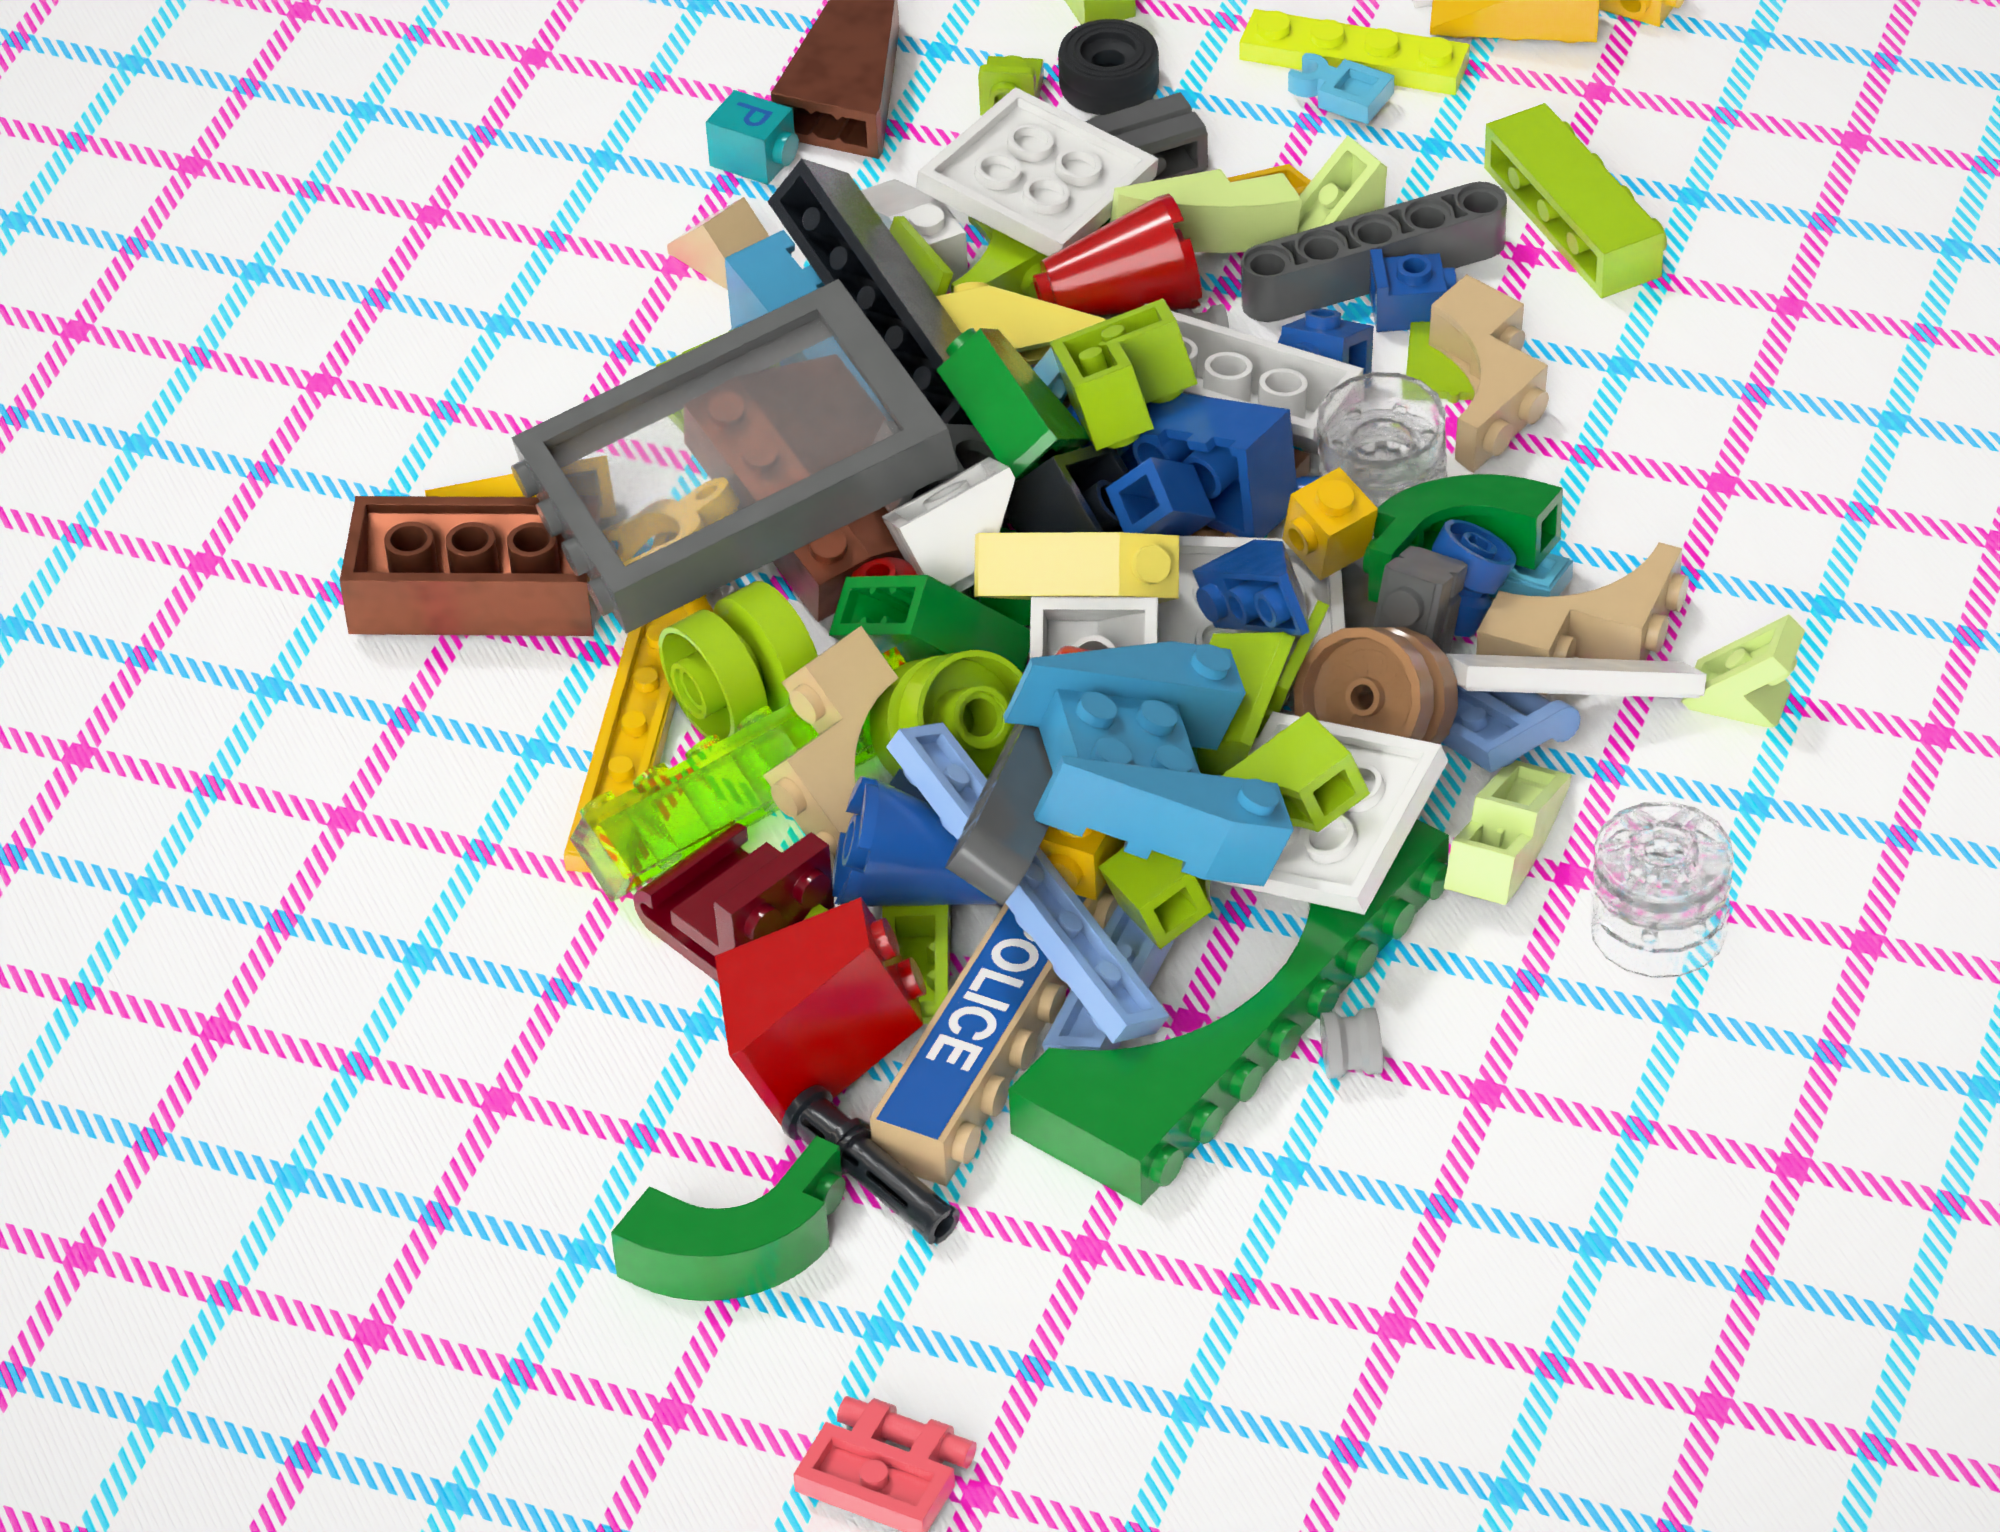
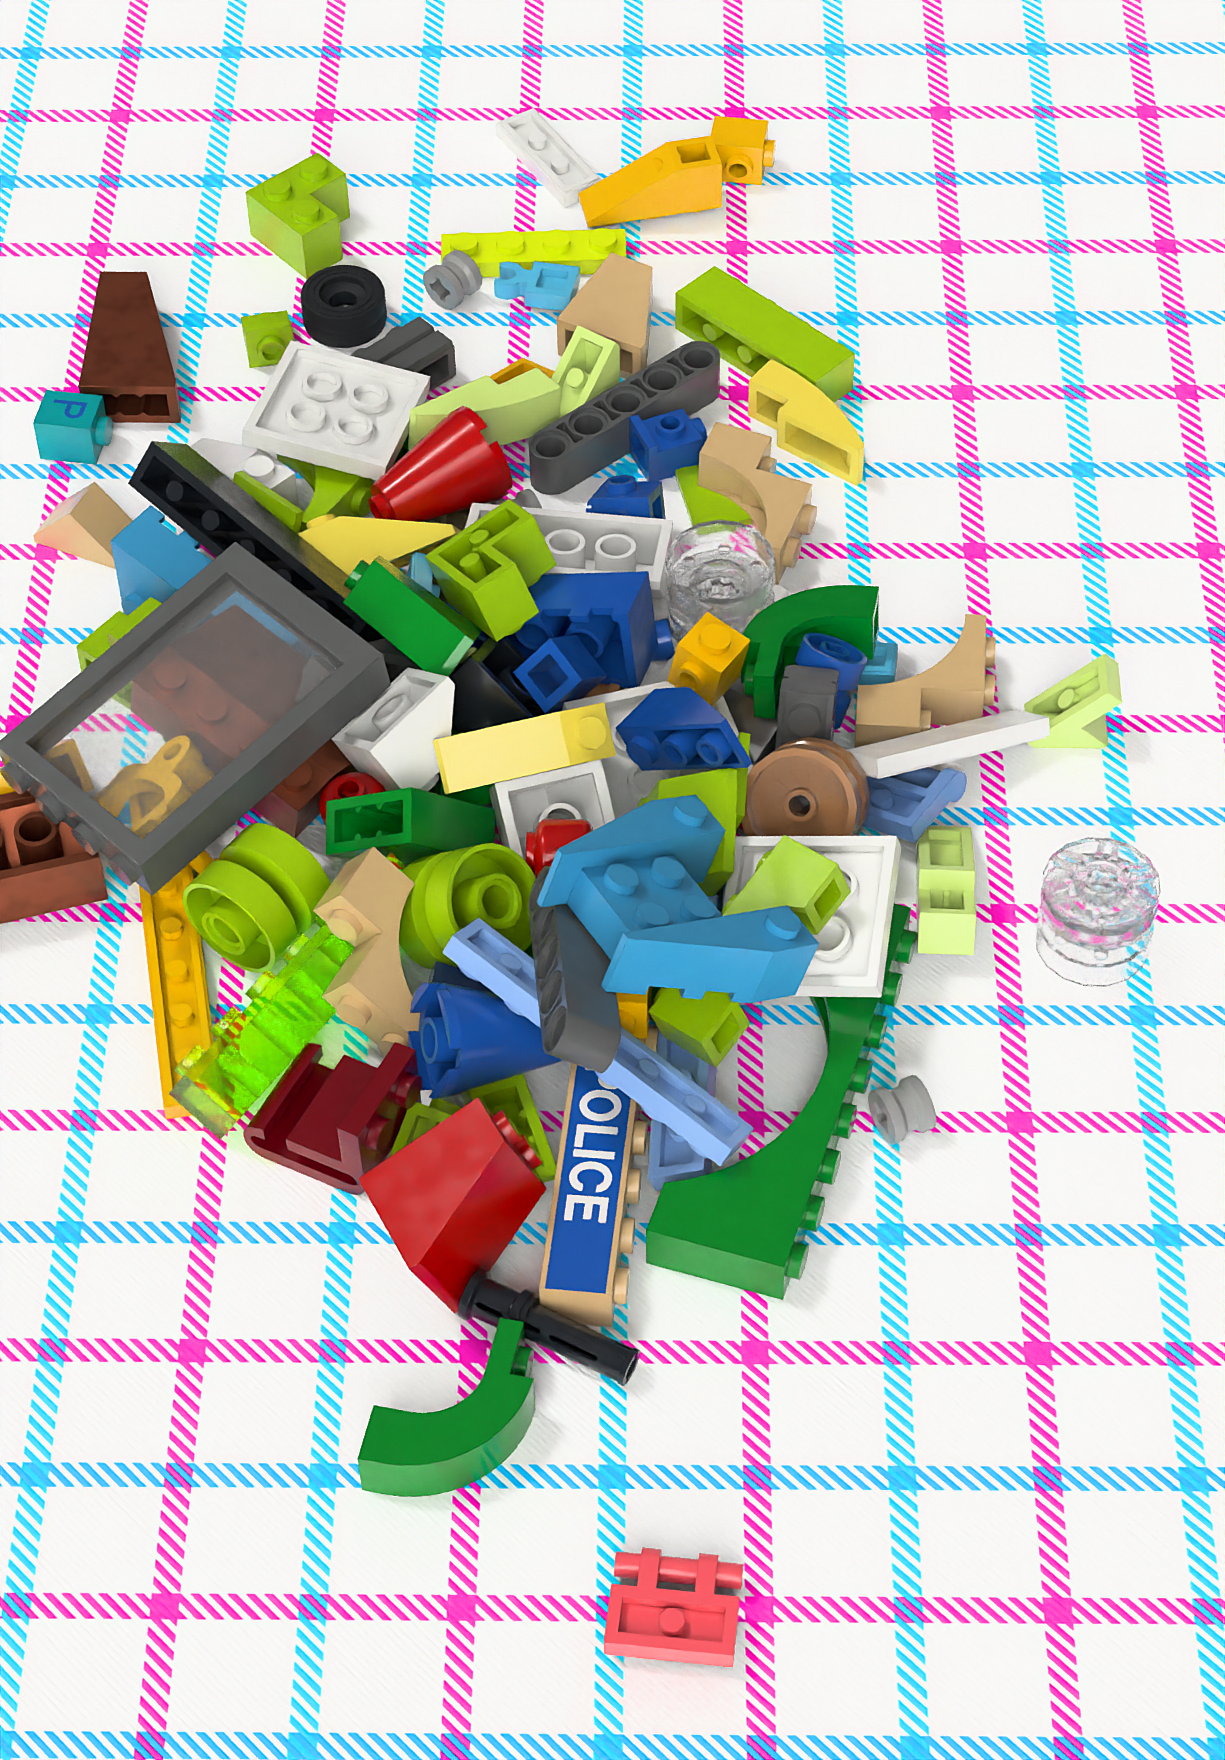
camera: 20 degrees left, 5 degrees up
none -> light grey wheel [423,250,482,310]
none -> tan slope [556,252,653,379]
none -> light yellow slope [748,359,864,486]

